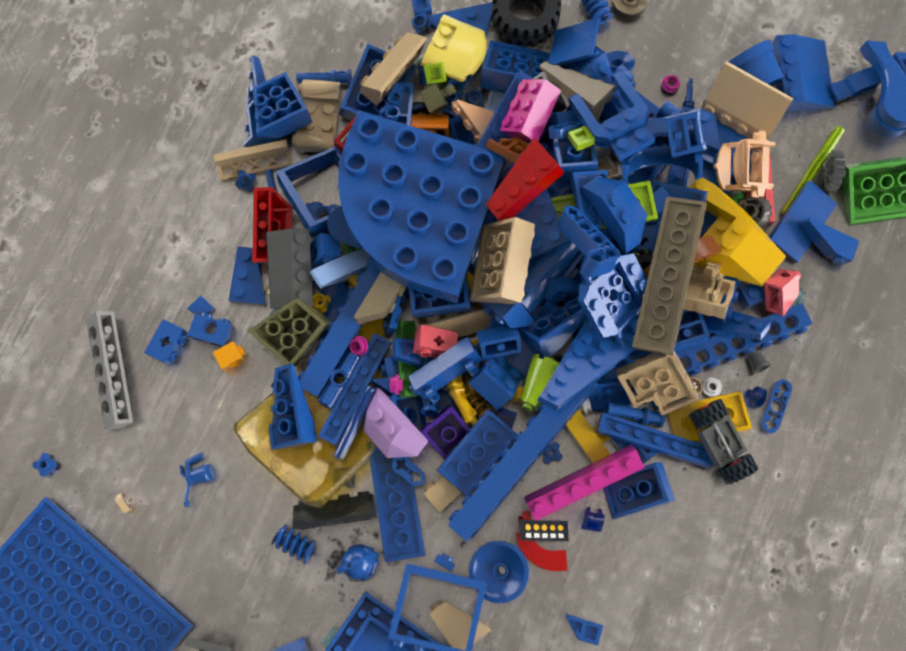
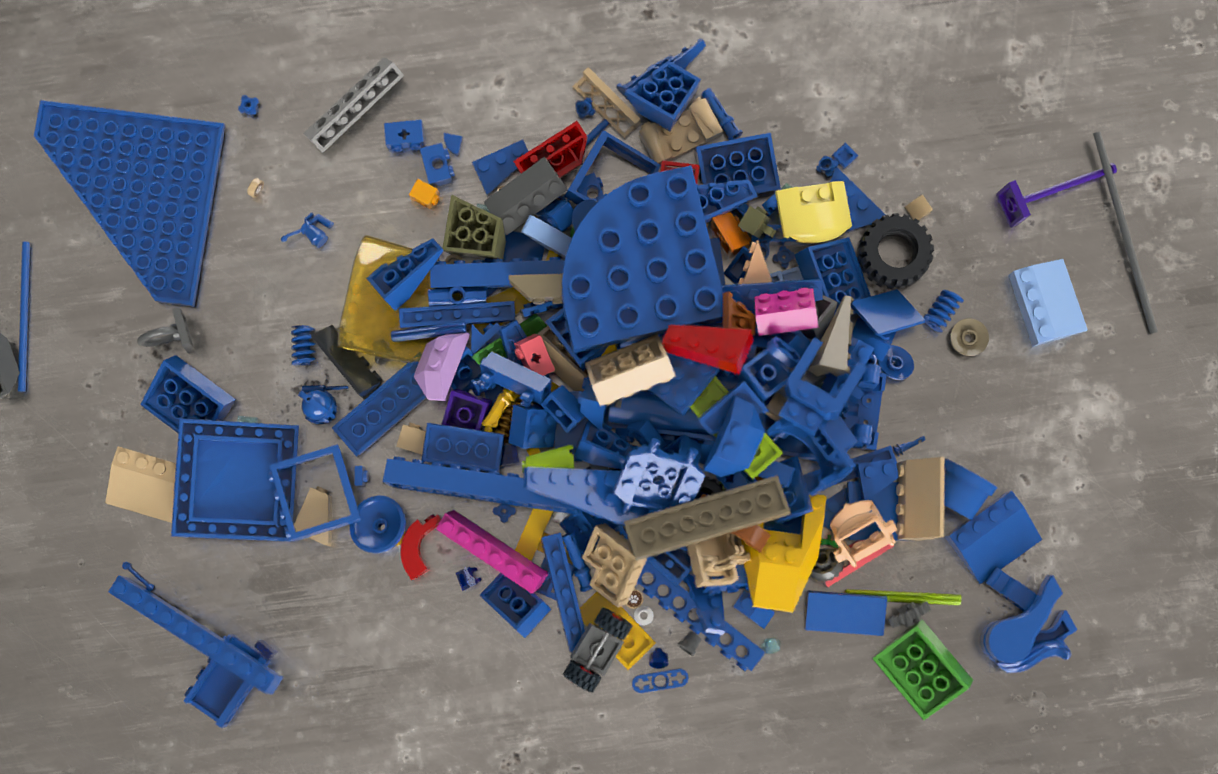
camera: 60 degrees right, 5 degrees up
yellow plate [312,293,331,313] -> none
dark pink plate [349,336,368,355] -> none
tan slope [360,32,427,106] -> none
dark pink plate [390,375,403,395] -> none
blue beam [392,457,425,487] -> none
lime plate [424,62,447,84] -> none
black sticker [520,520,569,541] -> none
blue beam [558,206,620,278] -> none
blue tile [566,614,603,646] -> none
lime plate [567,126,595,151] -> none
dark pink plate [662,75,680,93] -> none
blue plate [664,109,707,157] -> none
coral torso [765,269,801,316] -> none
blue slope [799,217,859,265] -> none
none -> blue piece [302,385,349,393]

